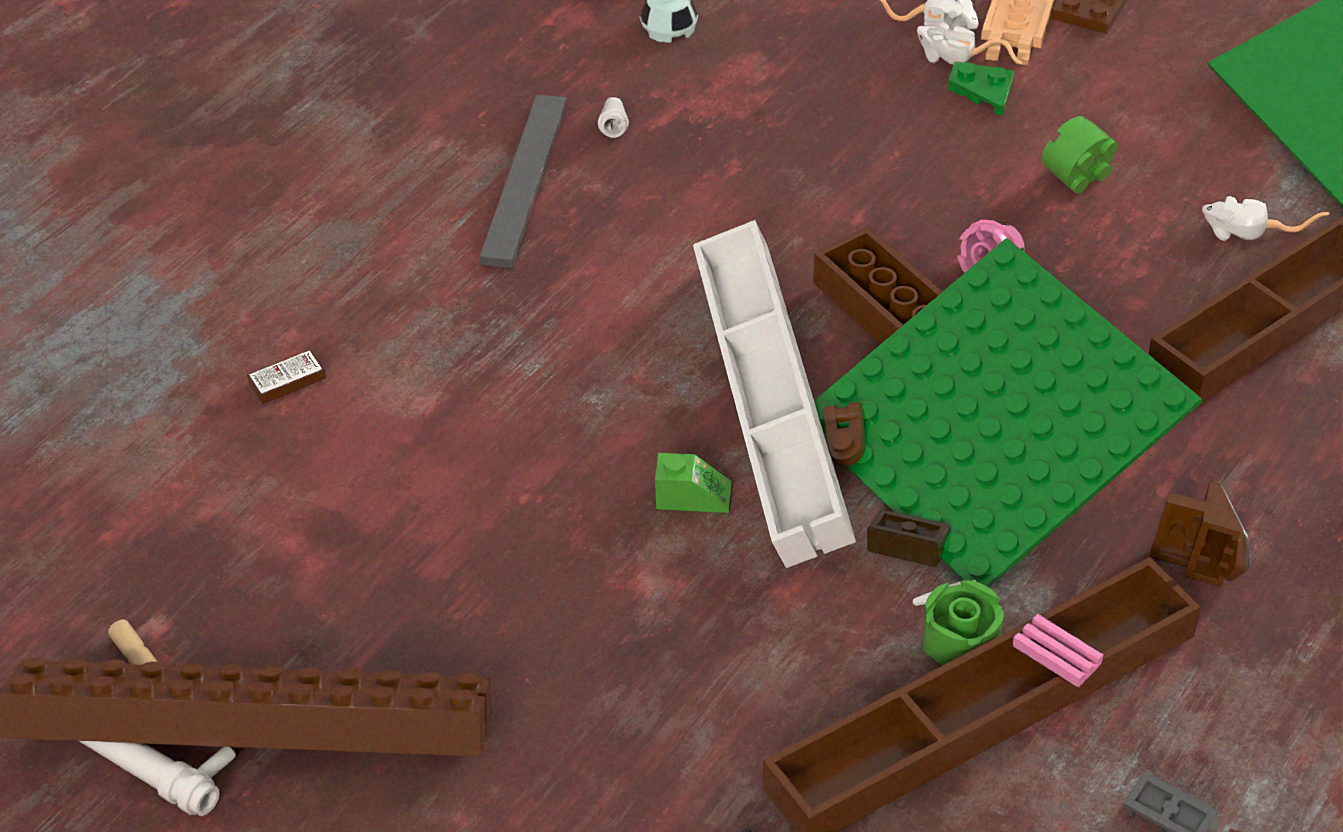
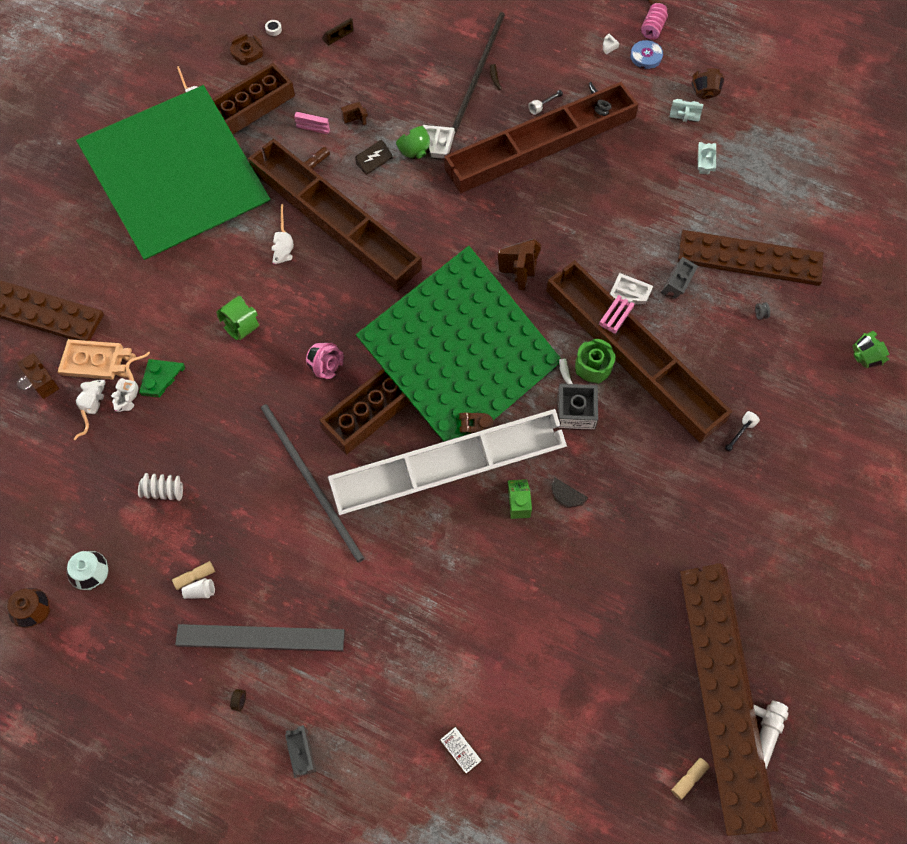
camera: 100 degrees left, 20 degrees up
dark brown slope [867,509,951,567] -> none
none -> white piece [138,473,183,501]
none -> tan piece [172,561,215,591]
none -> dark brown tile [230,689,246,712]
none -> dark grey piece [261,404,364,563]
none -> dark grey hinge [285,725,316,778]
none -> clear smoke tile [551,478,588,508]
none -> dark grey brick [557,384,598,429]
none -> white wing [610,273,653,304]

